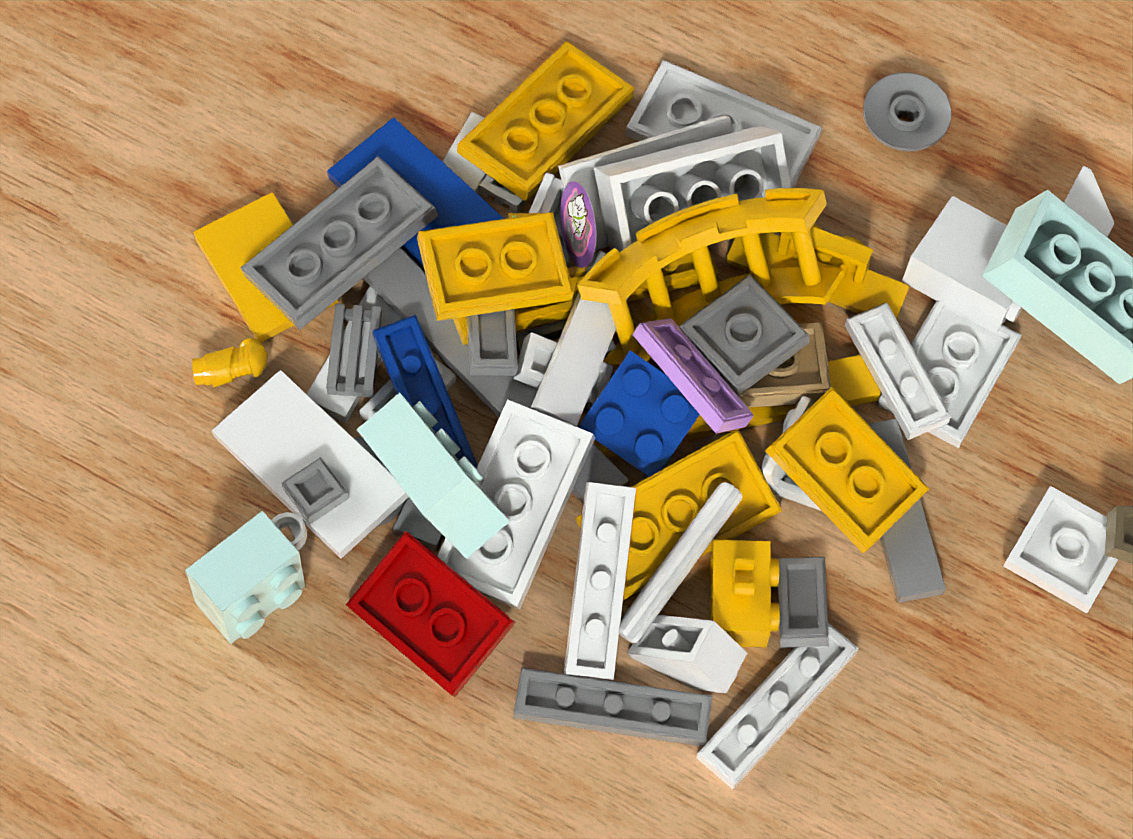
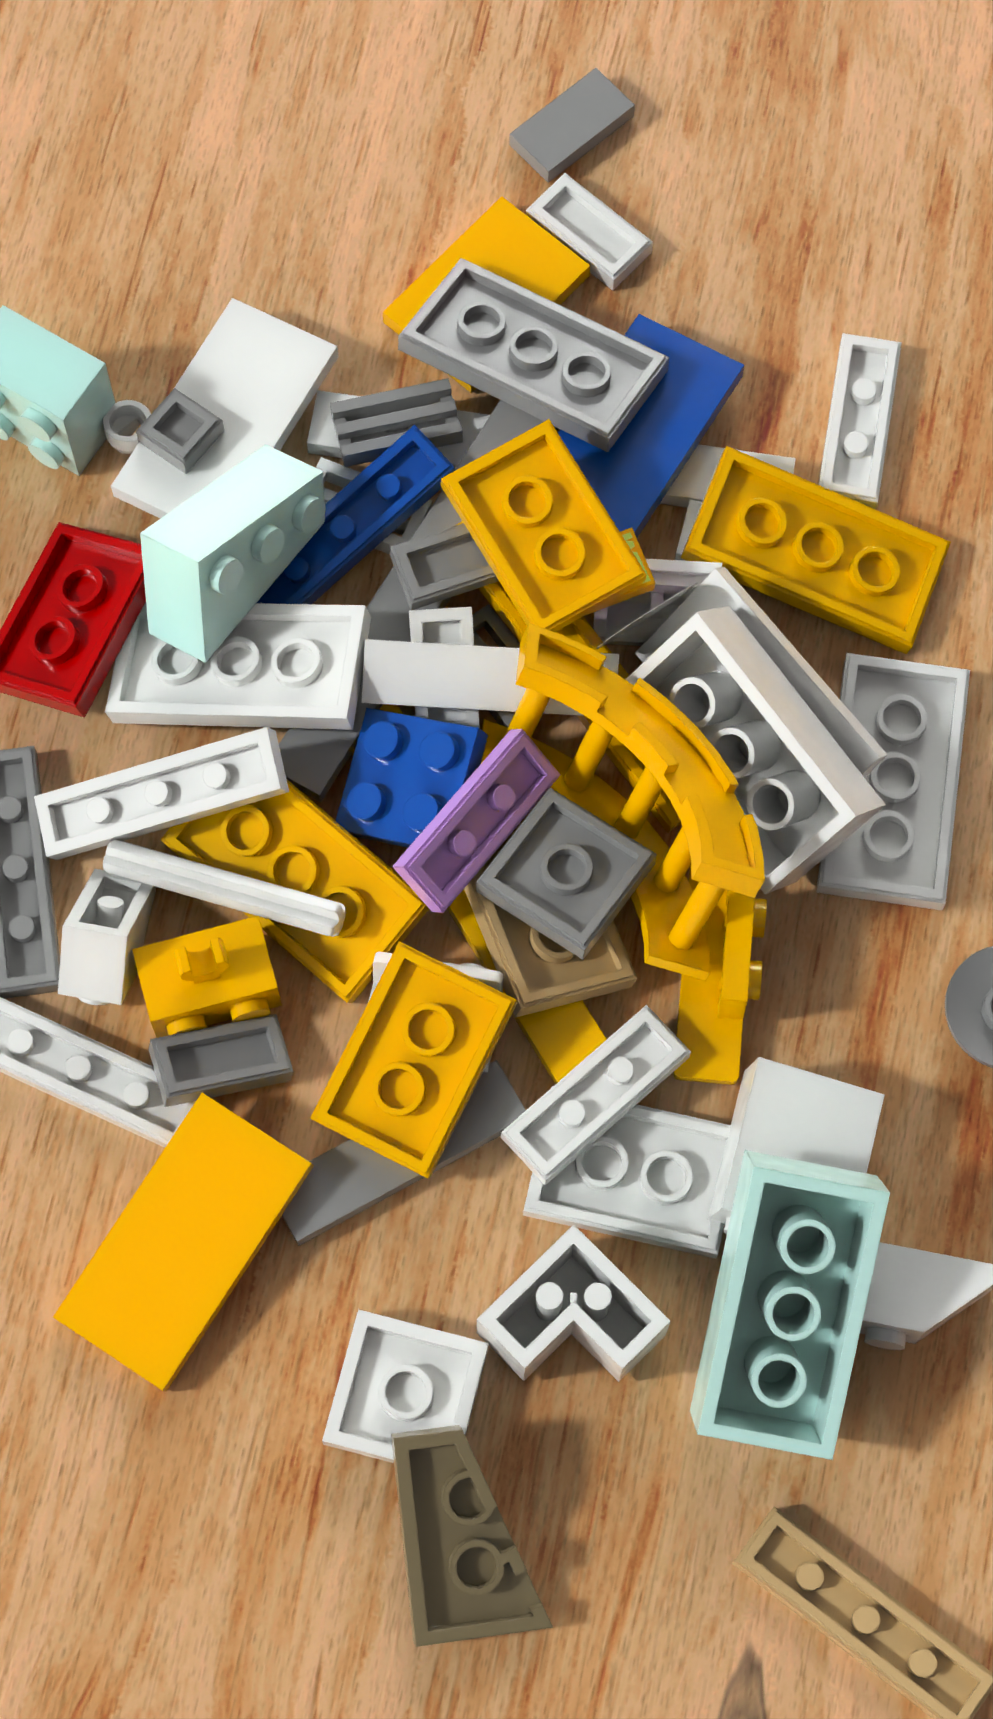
camera: 75 degrees right, 5 degrees up
yellow arm [192,338,268,388] -> none
none -> yellow tile [53,1092,314,1392]
none -> white brick [477,1225,671,1382]
none -> light grey tile [509,68,635,183]
none -> white tile [526,173,653,290]
none -> white tile [818,333,902,509]

